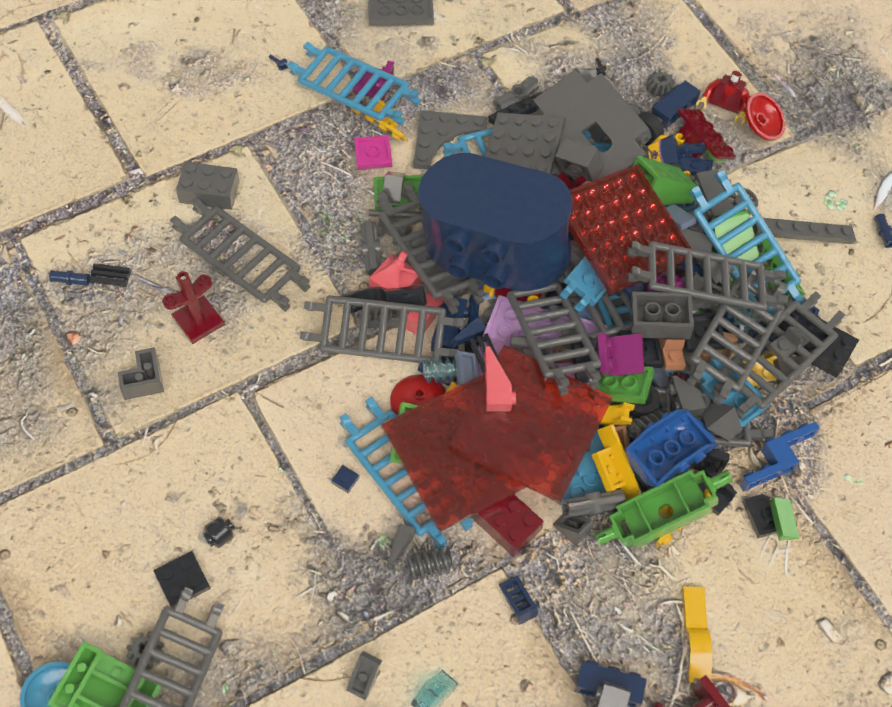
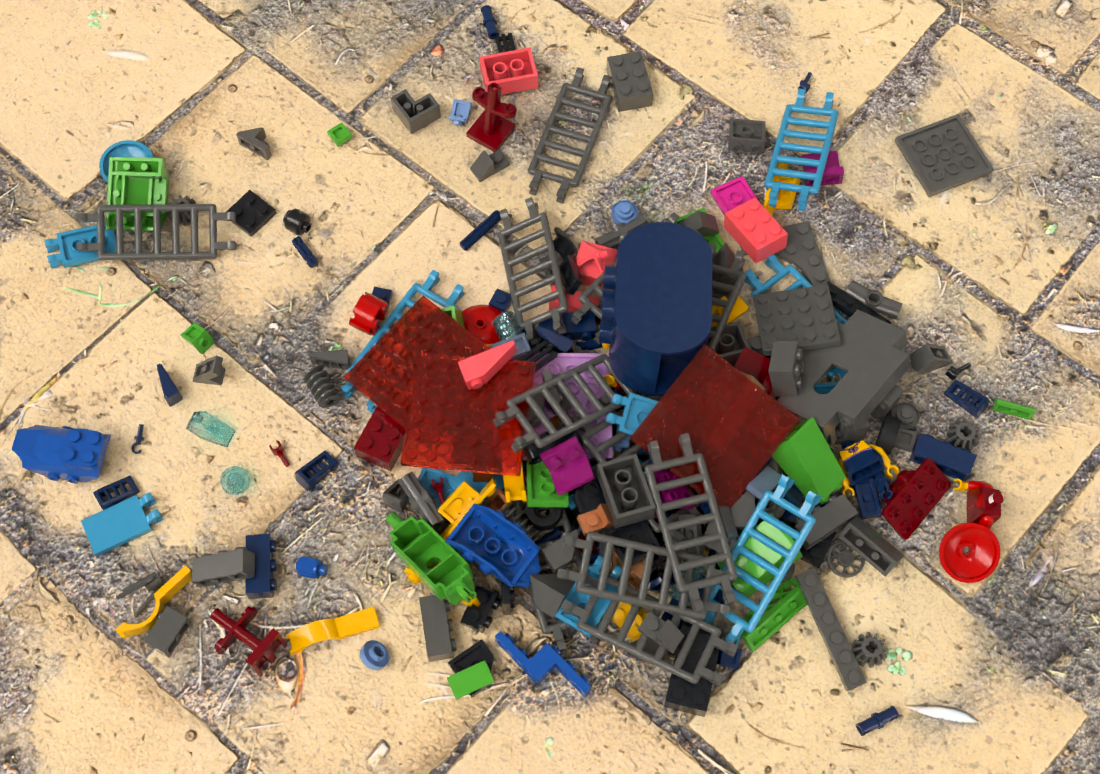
camera: 75 degrees right, 5 degrees up
none -> bright green bracket [181,323,215,354]
none -> clear light blue plate [220,466,250,495]
none -> dark grey slope [236,127,272,160]
none -> dark red hand [269,441,290,467]
none -> dark blue axle [292,236,318,268]
none -> blue arm [296,557,328,579]
none -> bright green plate [327,122,352,147]
none -> red brick [349,292,388,336]
none -> medium blue plate [360,640,389,671]
none -> dark grey brick [419,595,457,662]
none -> dark red hand [431,477,445,505]
none -> medium blue bracket [448,99,472,126]
none -> dark blue axle [459,210,501,251]
none -> dark grey slope [470,149,510,182]
none -> coral brick [479,47,538,95]
none -> dark blue plate [489,288,512,314]
none -> medium blue plate [611,200,638,224]
none -> coral brick [724,198,788,263]
none -> dark grey plate [728,118,766,155]
none -> dark grey brick [838,516,904,577]
none -> dark grey gear [852,632,888,668]
none -> dark blue slope [944,380,988,418]
none -> bright green slope [992,397,1036,420]

